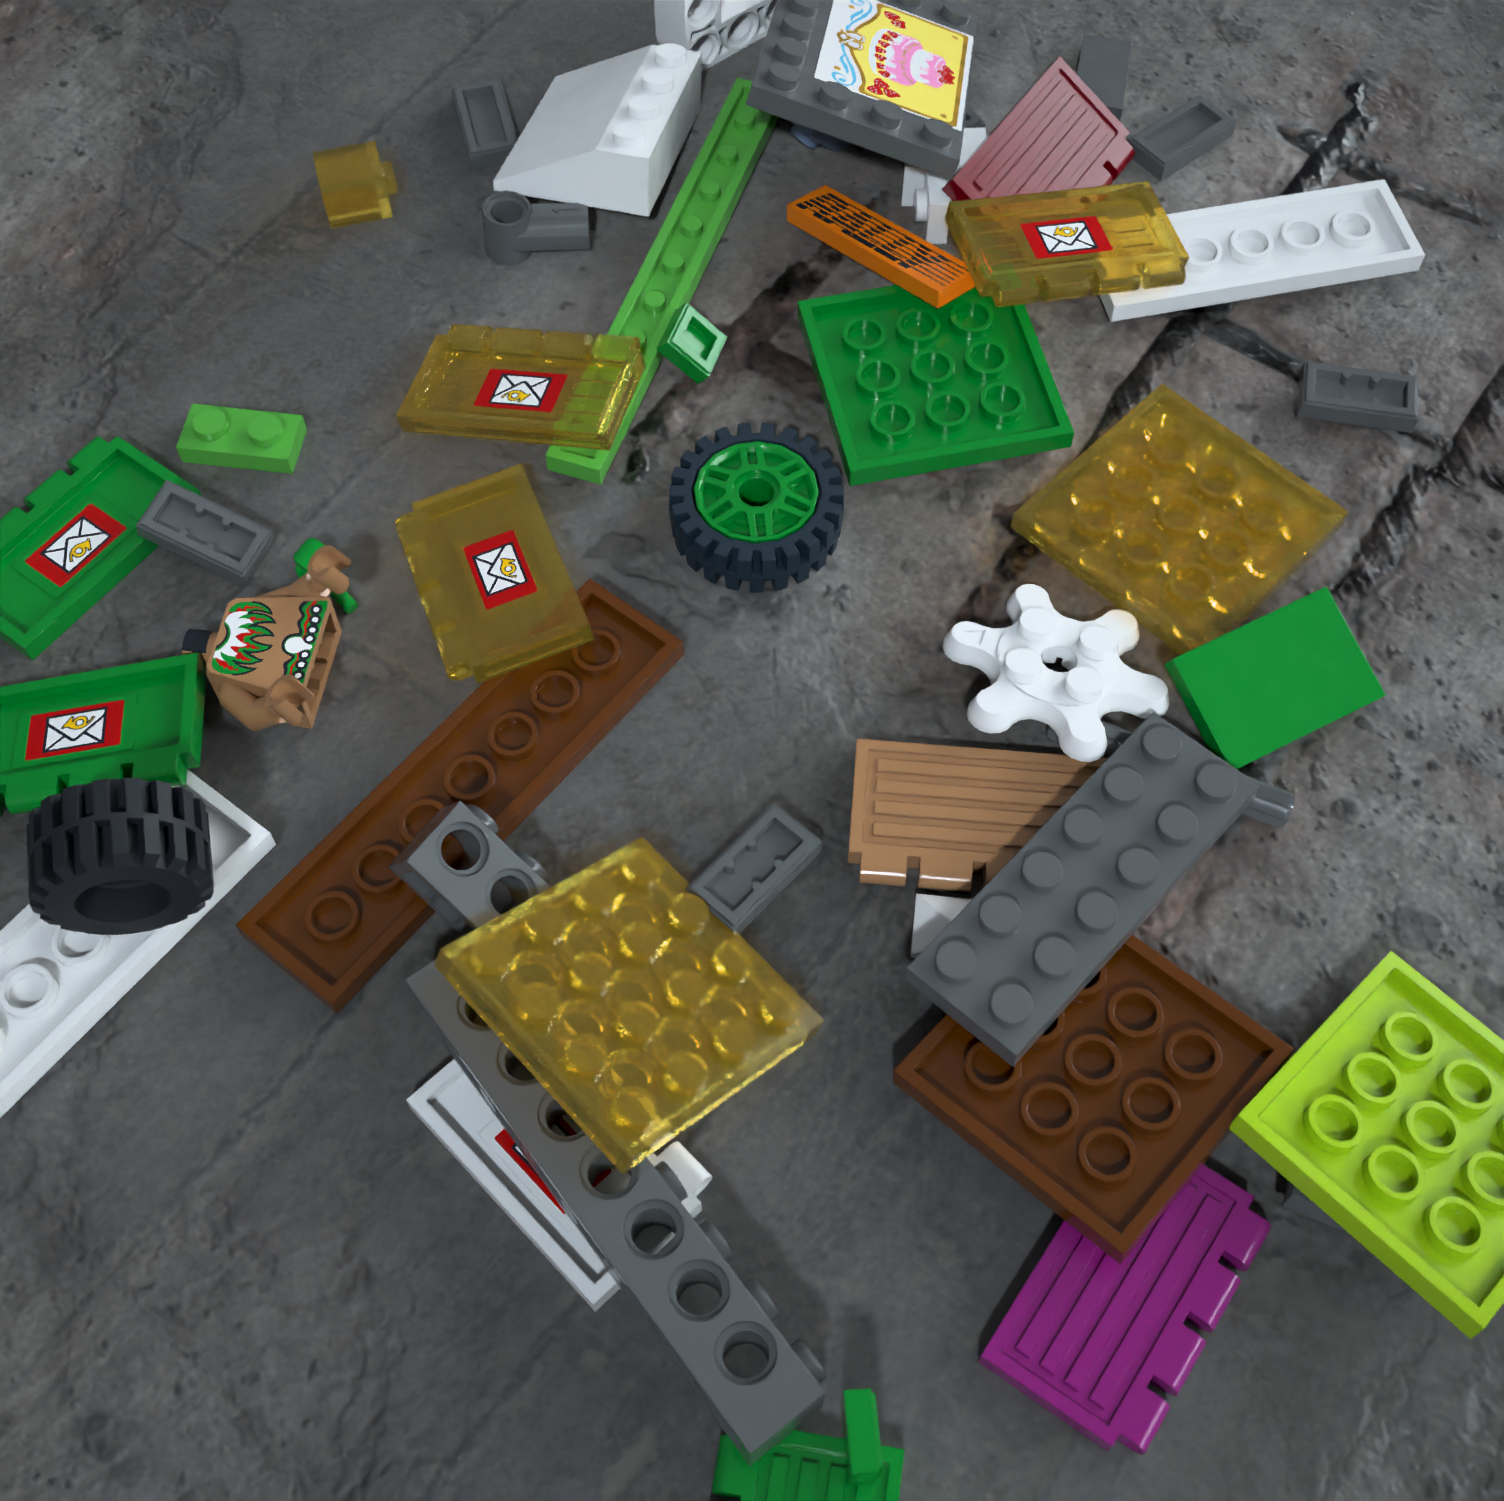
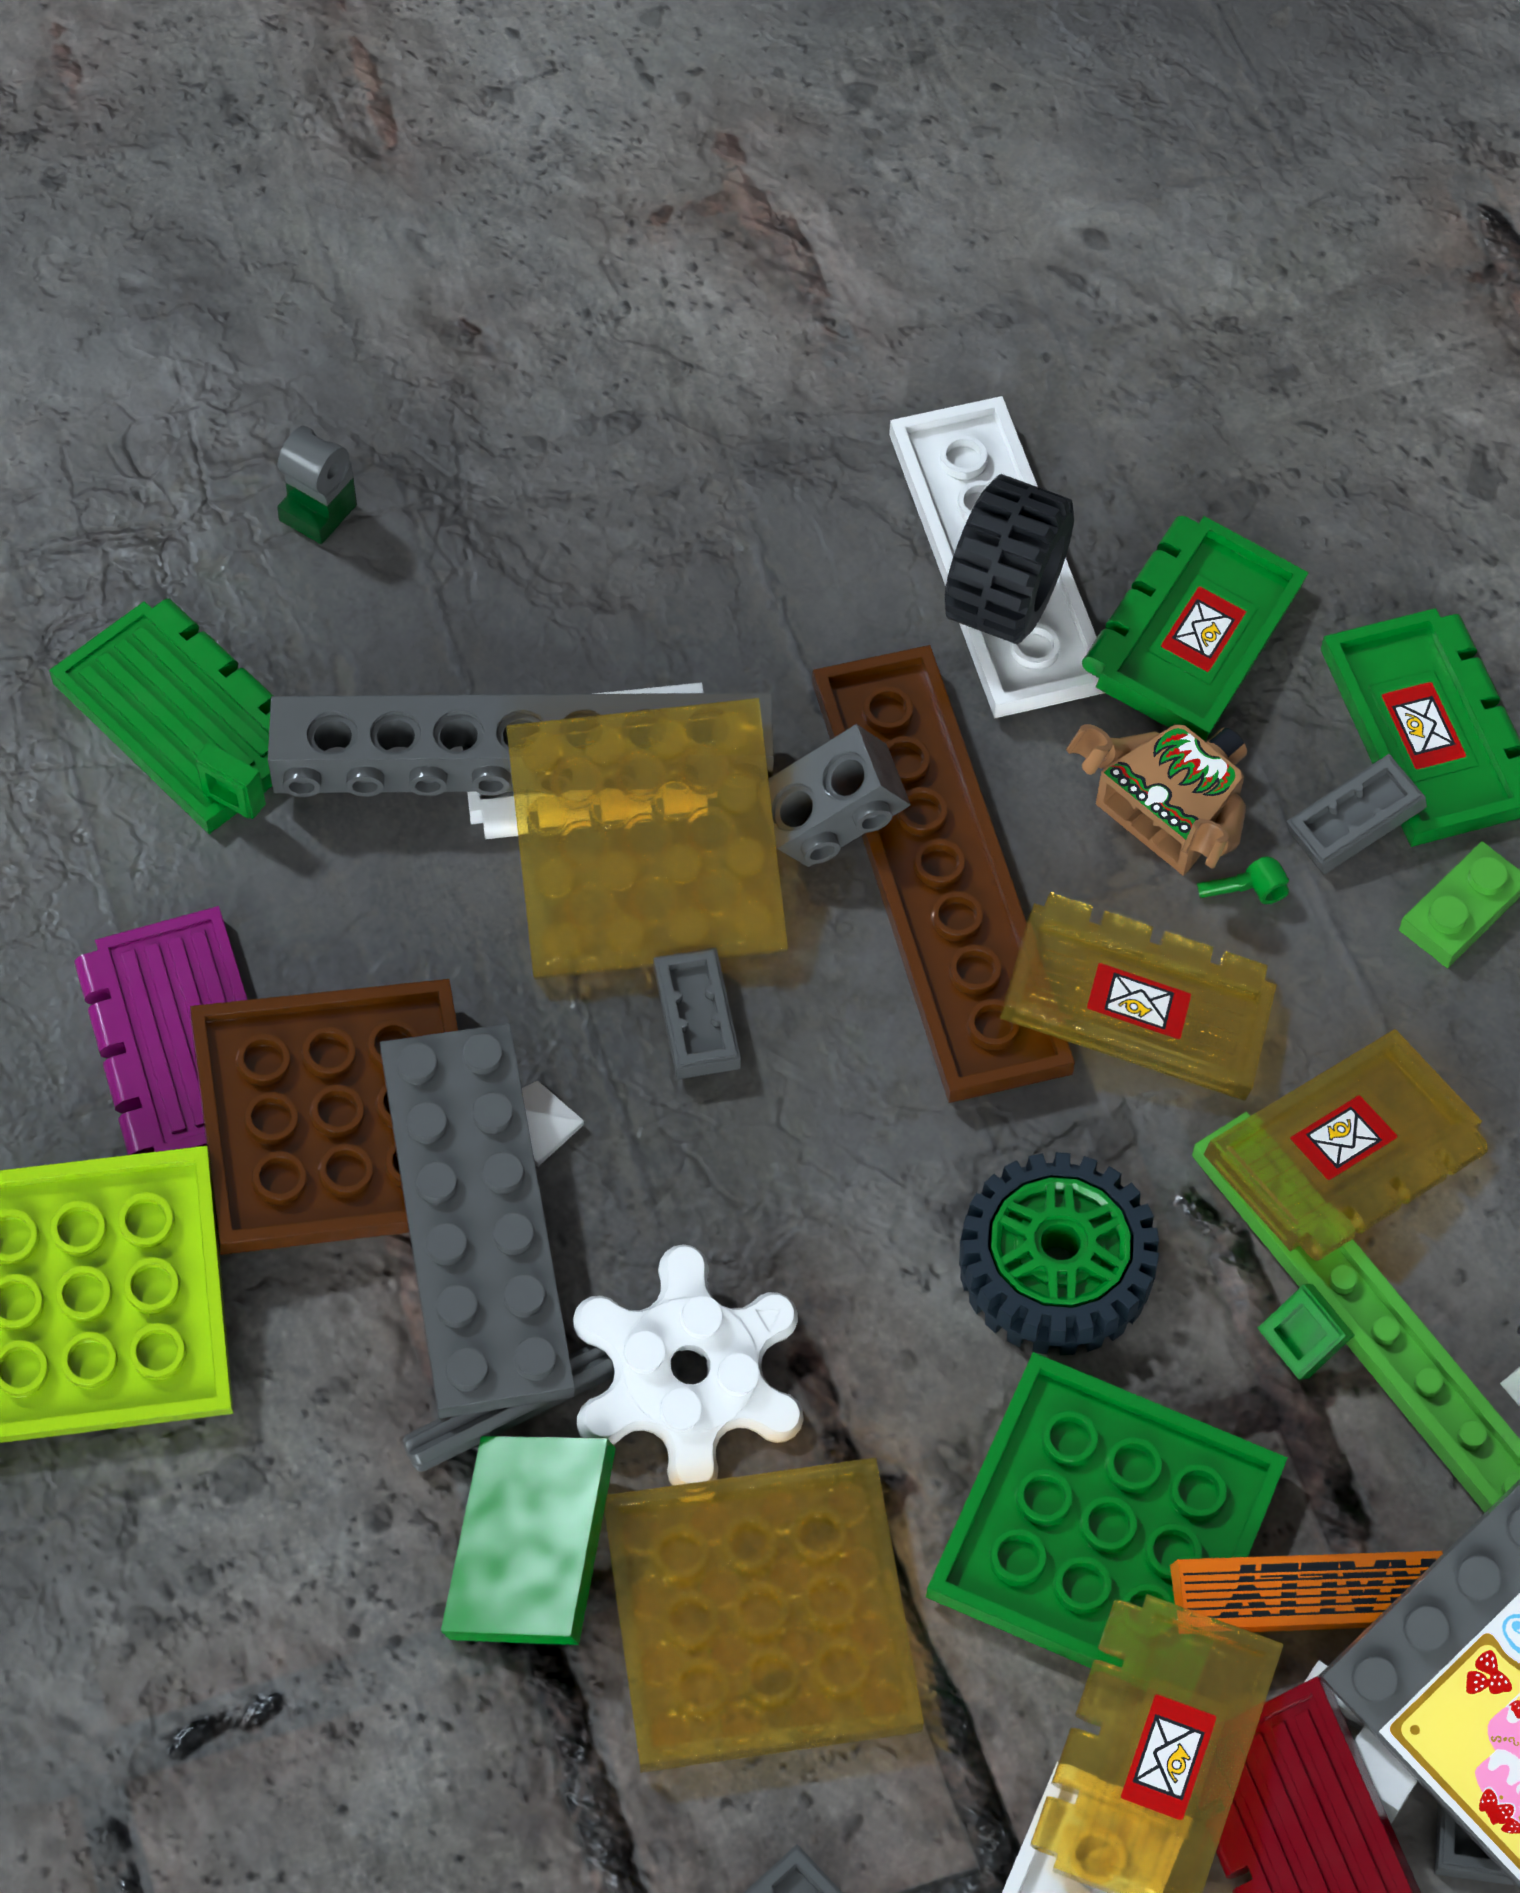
camera: 125 degrees right, 0 degrees up
medium nougat hinge [847,739,1108,892] -> none

